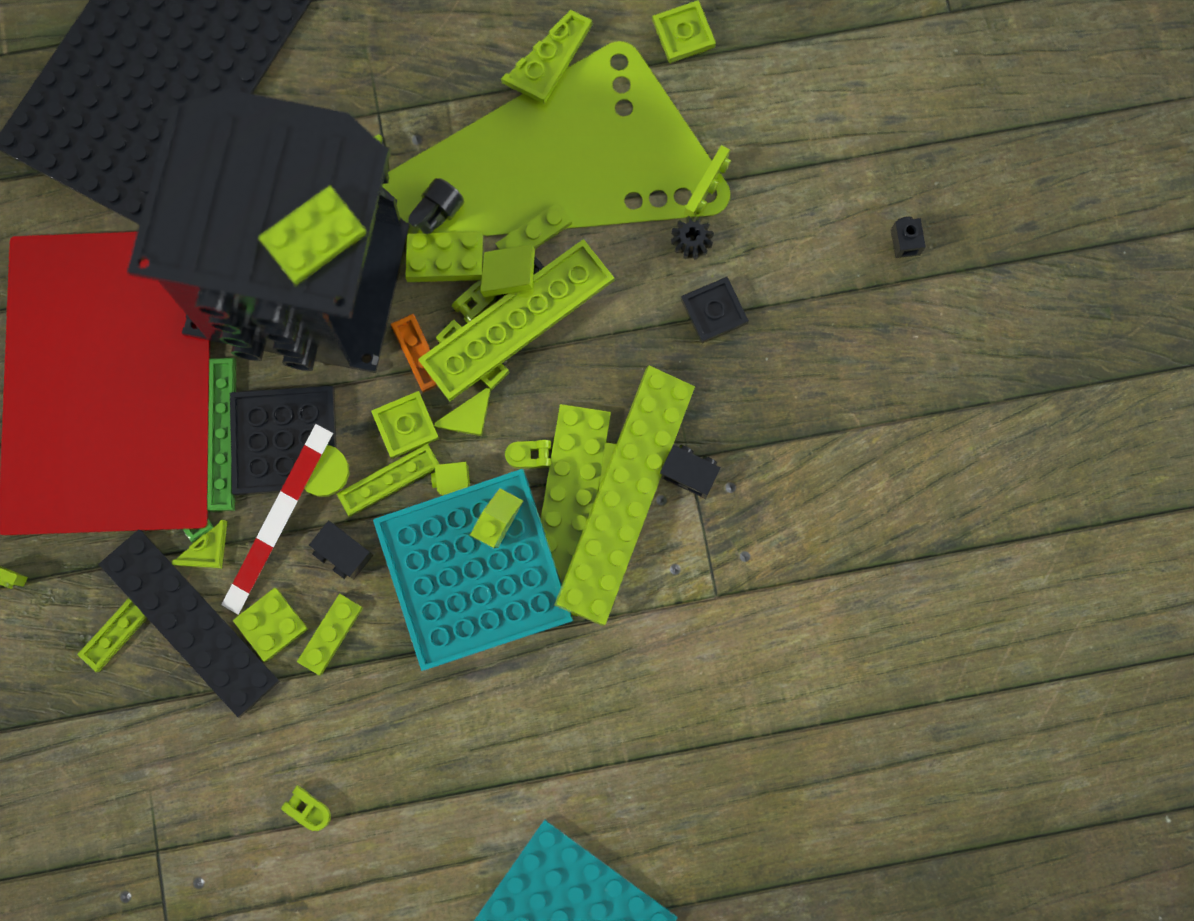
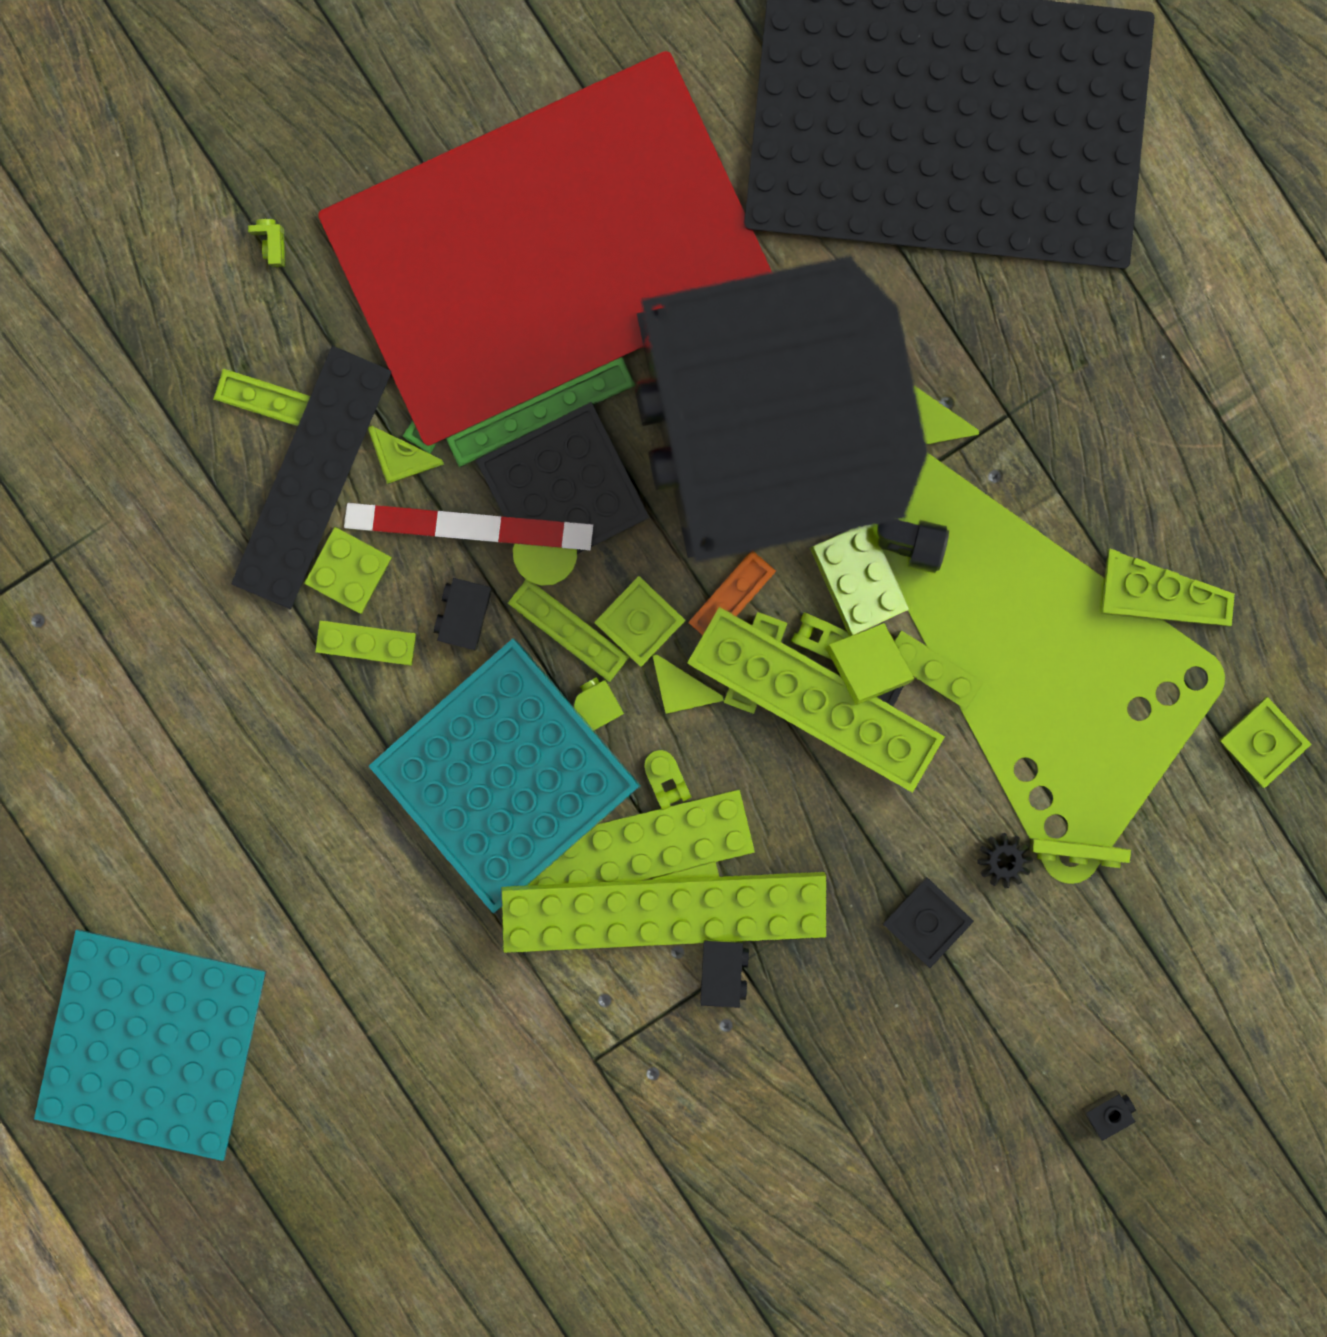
camera: 65 degrees right, 10 degrees up
lime plate [259,186,367,285] -> none
lime plate [281,785,331,831] -> none
lime slope [470,488,523,548] -> none

